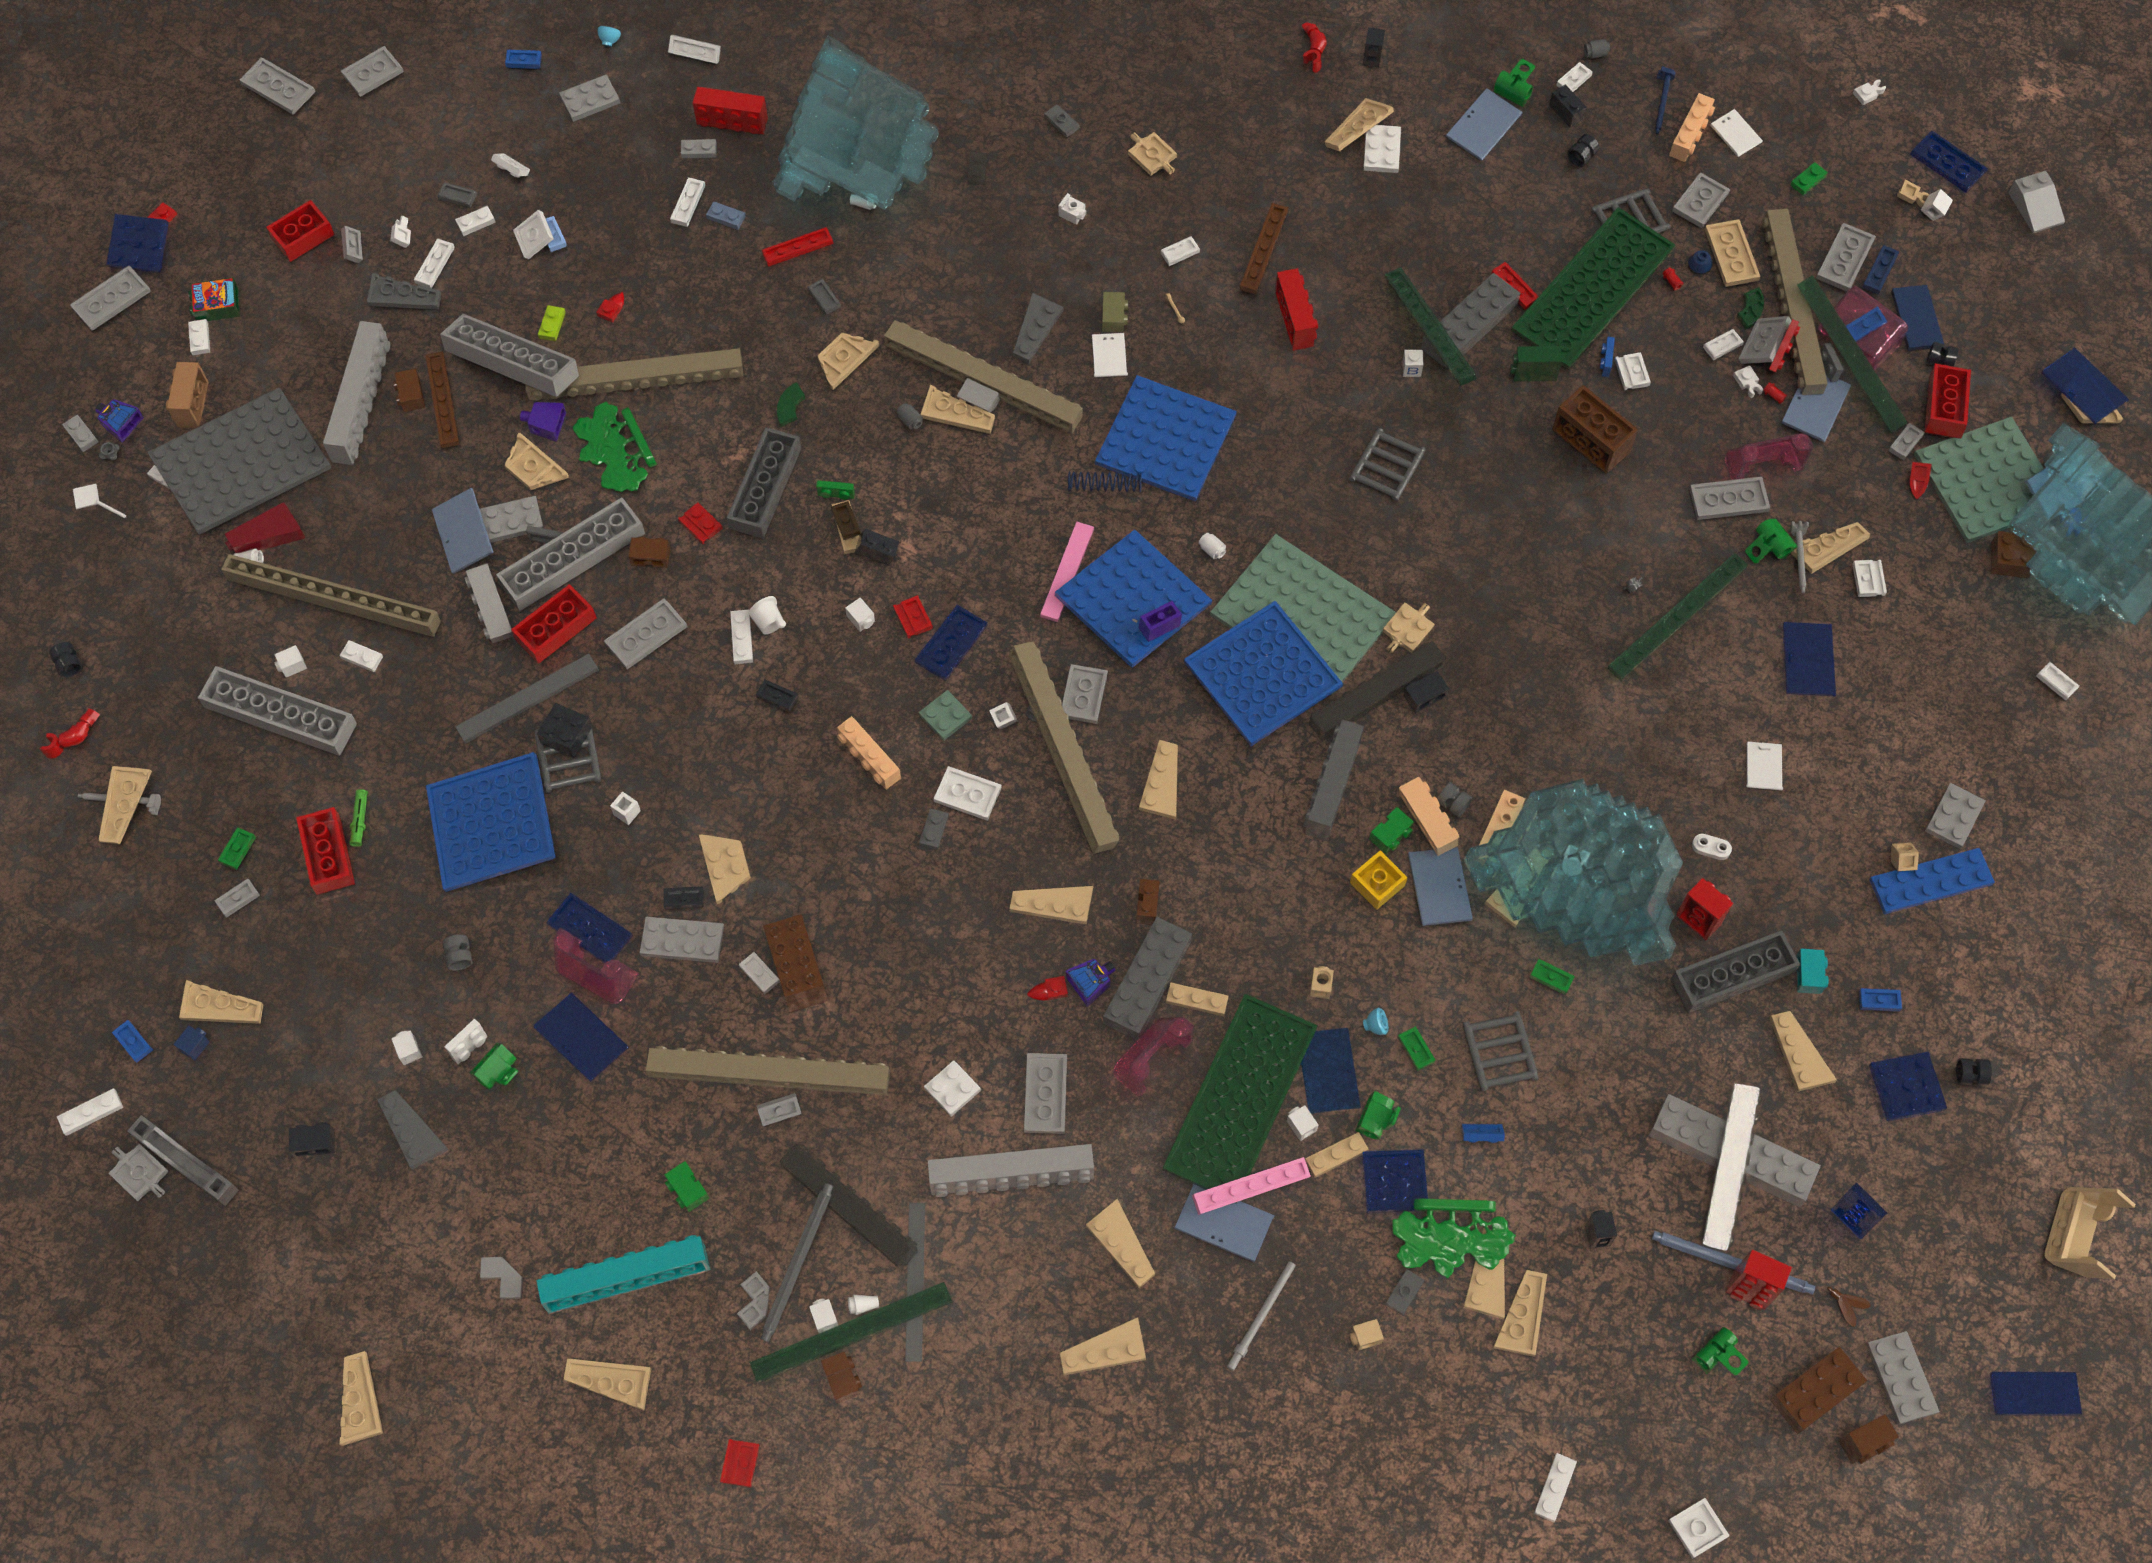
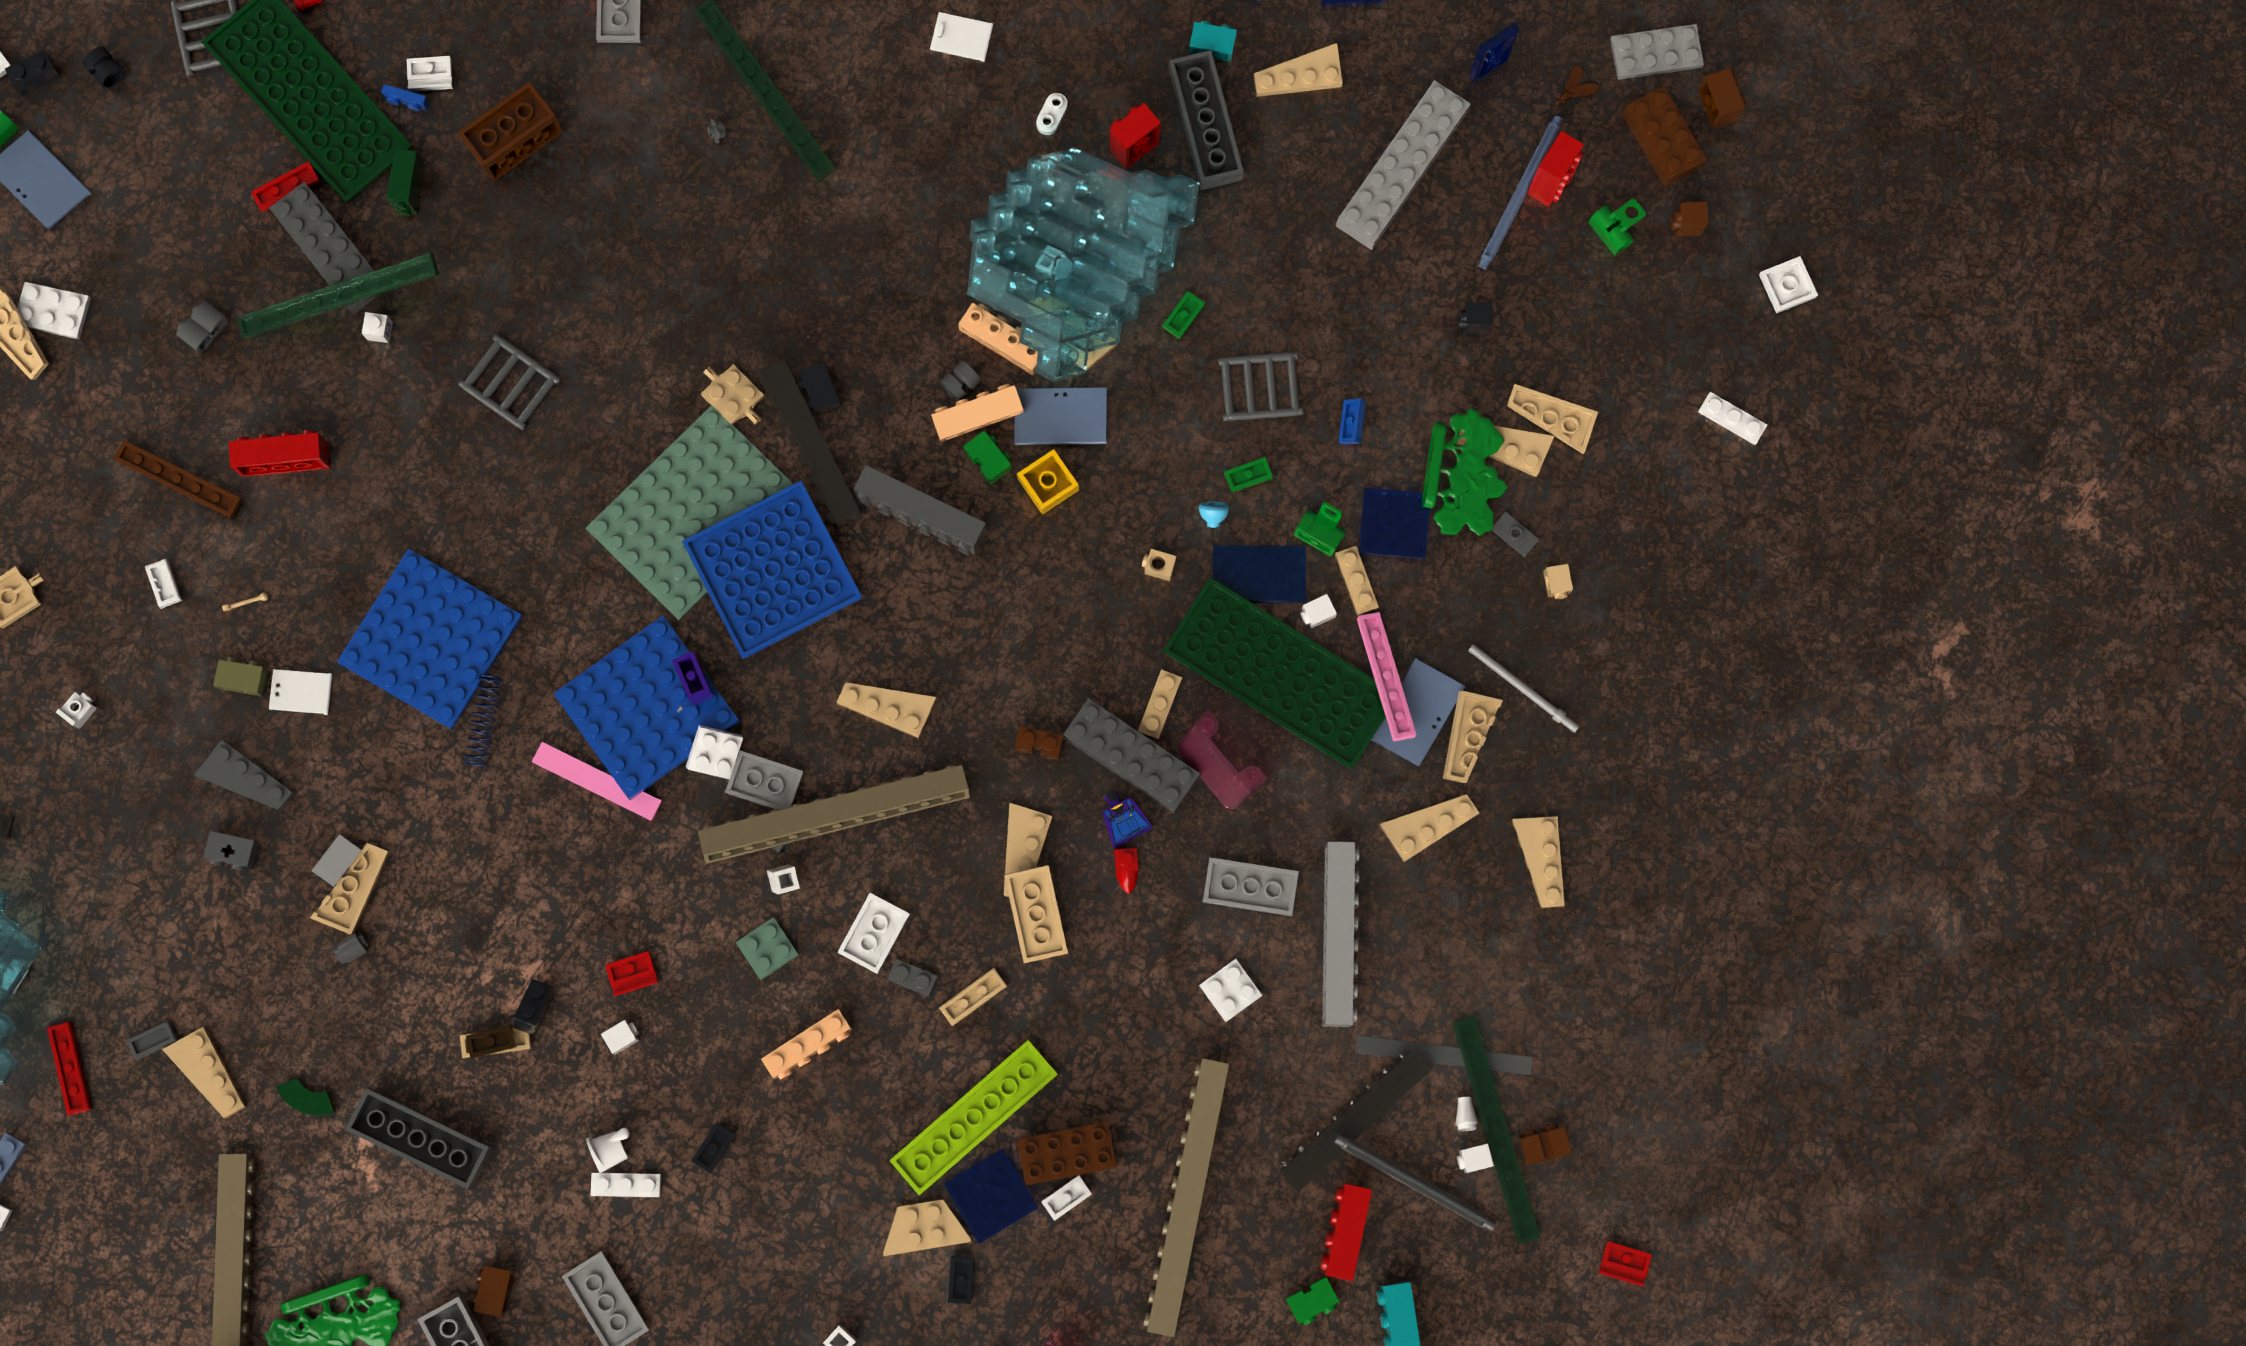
camera: 85 degrees left, 15 degrees up
red plate [596,292,624,323] -> none
light grey plate [640,917,724,963] -> none
red plate [678,502,723,545] -> none
light grey tile [737,1271,770,1331] -> none
light grey plate [757,1093,802,1126] -> none
green plate [816,480,855,500] -> none
tan wing [818,333,880,390] -> none
dark tan brick [884,320,1083,433] -> none
clear blue tile [915,605,988,681] -> none
white brick [1199,533,1226,559] -> none
clear smoke brick [1702,1083,1763,1251] -> none
none -> tan wing [162,1027,246,1118]
none -> dark grey brick [176,301,229,354]
none -> dark grey brick [203,831,259,871]
none -> white plate [686,725,743,779]
none -> lime plate [890,1040,1058,1196]
none -> tan tile [939,968,1007,1027]
none -> clear blue plate [944,1149,1038,1244]
none -> tan plate [1004,865,1068,963]
none -> red brick [1320,1184,1372,1282]
none -> tan wing [1443,691,1503,783]
none -> reddish brown brick [1670,202,1709,237]

